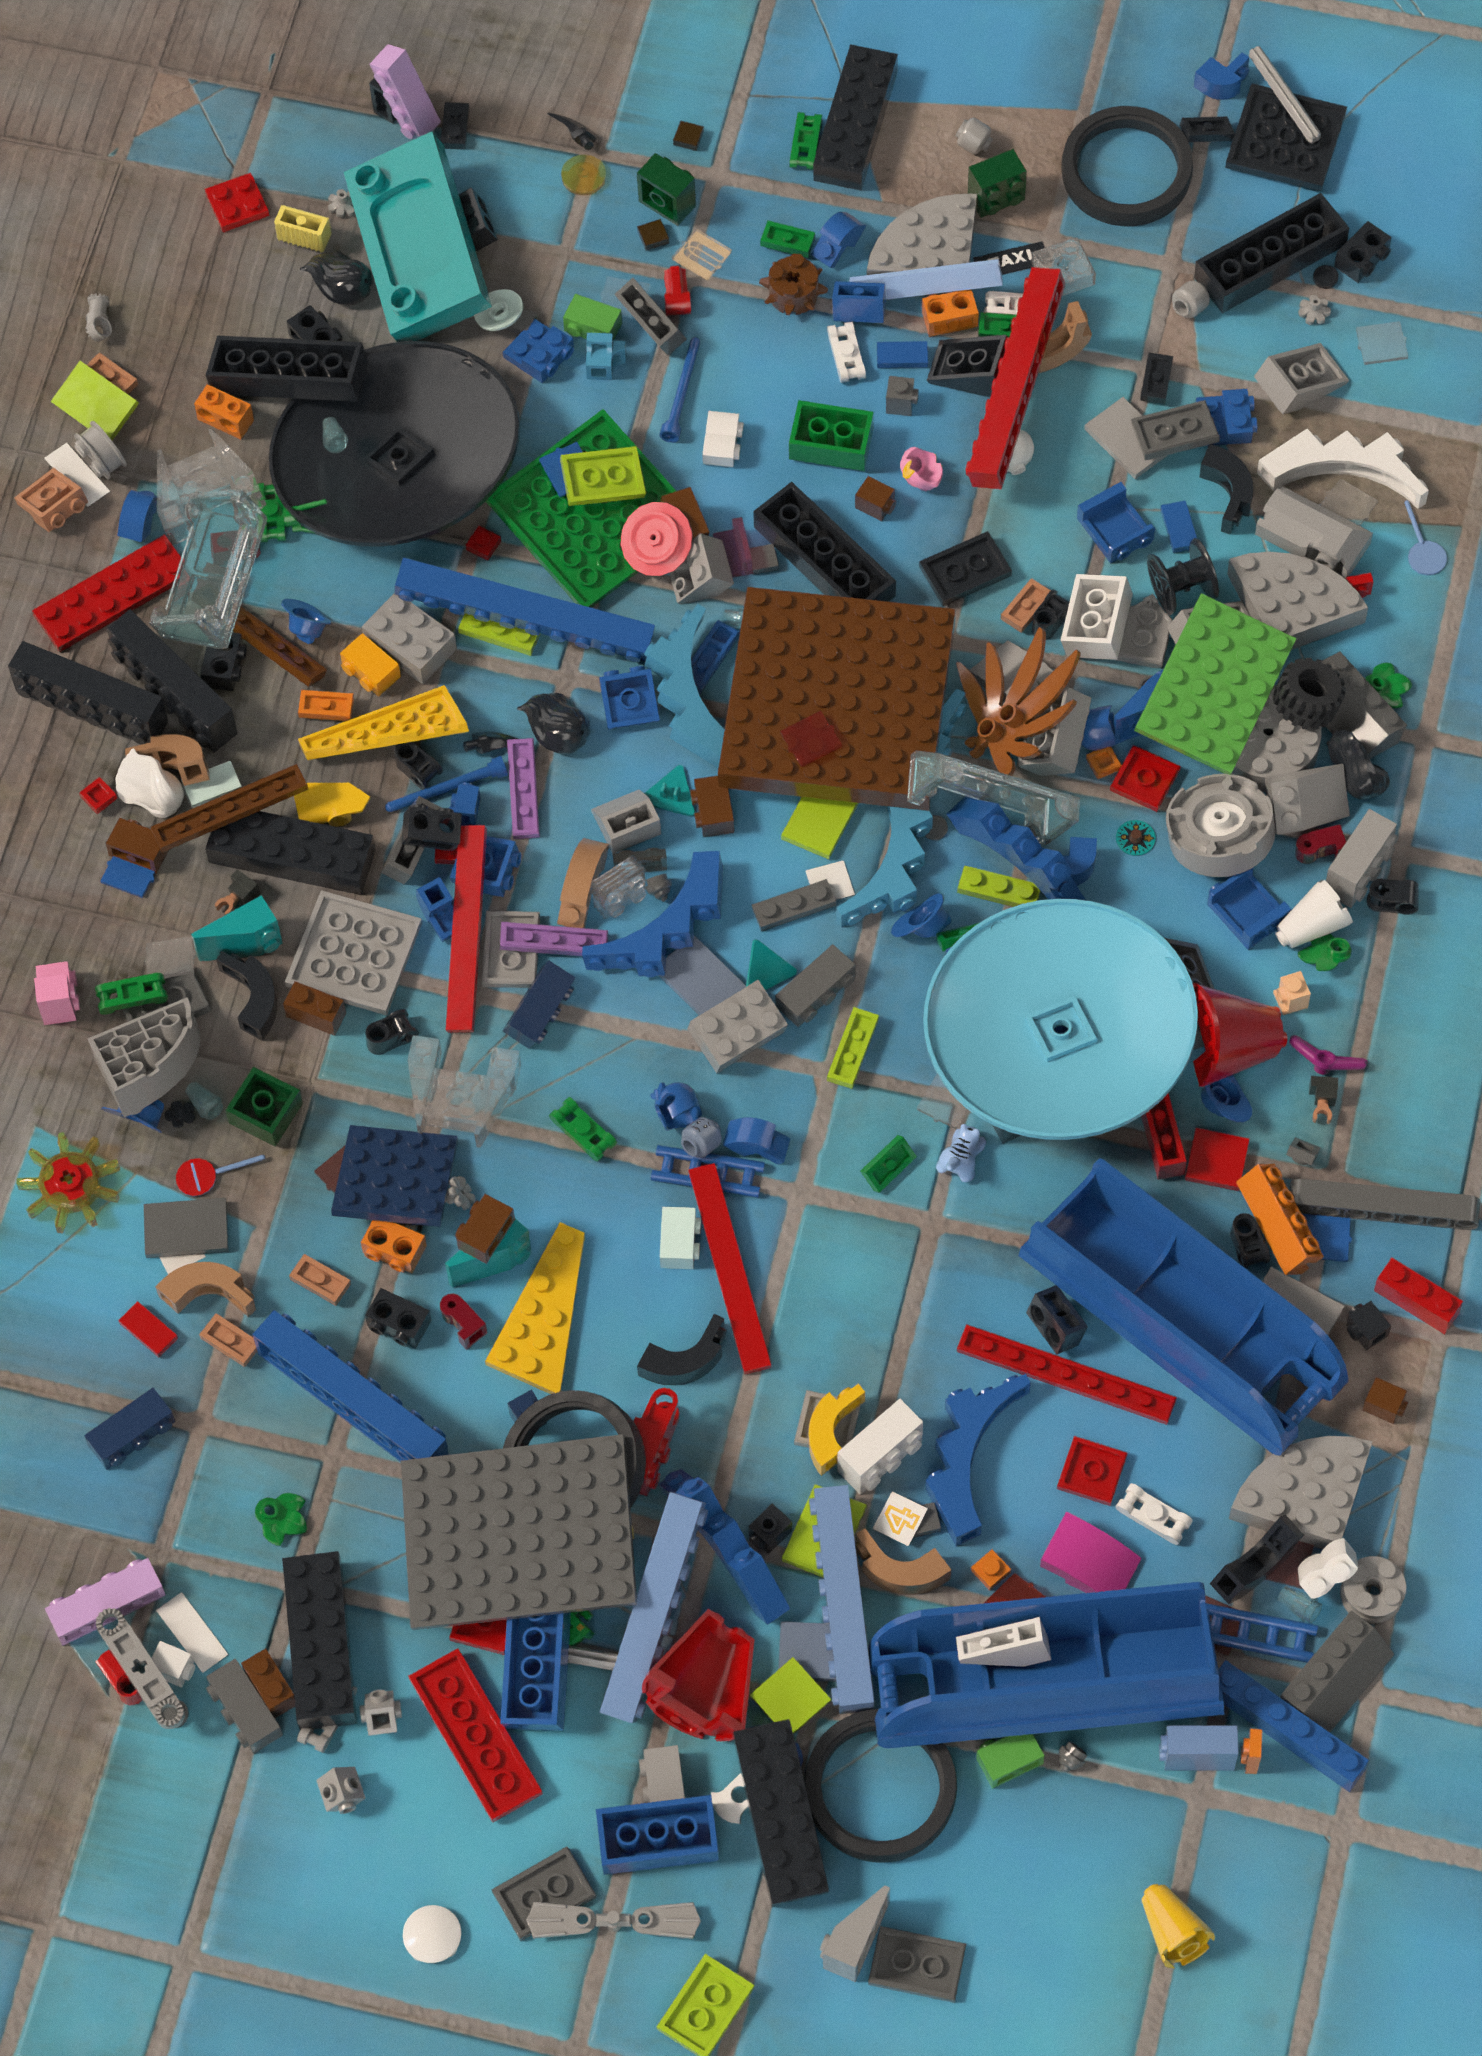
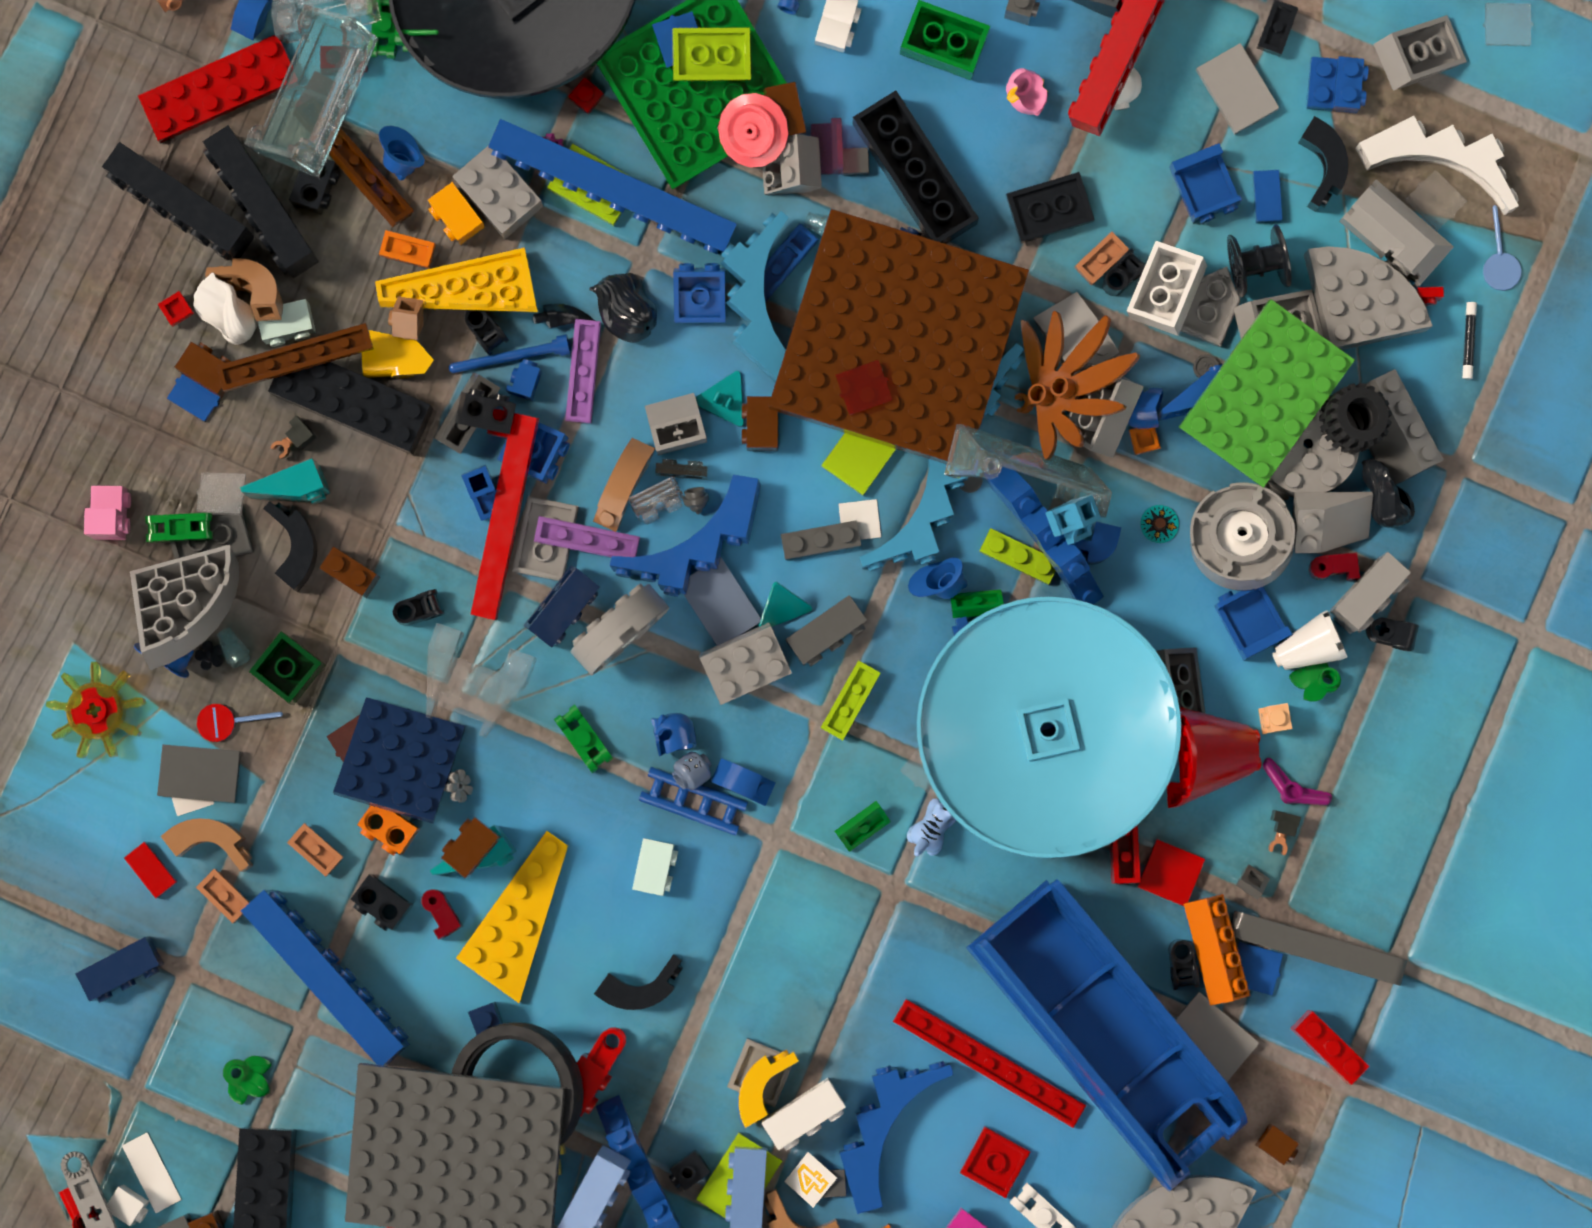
camera: 10 degrees right, 20 degrees up
lavender brick [45,1558,166,1646] -> none
light grey plate [285,890,422,1015] -> none
red tile [688,1163,771,1375] -> none
reddish brown brick [855,476,897,521] -> none
black brick [1026,1285,1088,1355] -> none
red tile [1110,745,1181,812] -> none
dark grey tile [1131,400,1219,461] -> none
blue piece [1201,1075,1252,1123] -> none
black brick [1346,1301,1391,1351] -> none
green plate [1365,663,1413,708] -> none
none -> medium nougat brick [388,297,423,340]
none -> light grey piece [570,583,670,676]
none -> dark azure brick [1045,495,1101,545]
none -> black bar [1462,302,1477,380]

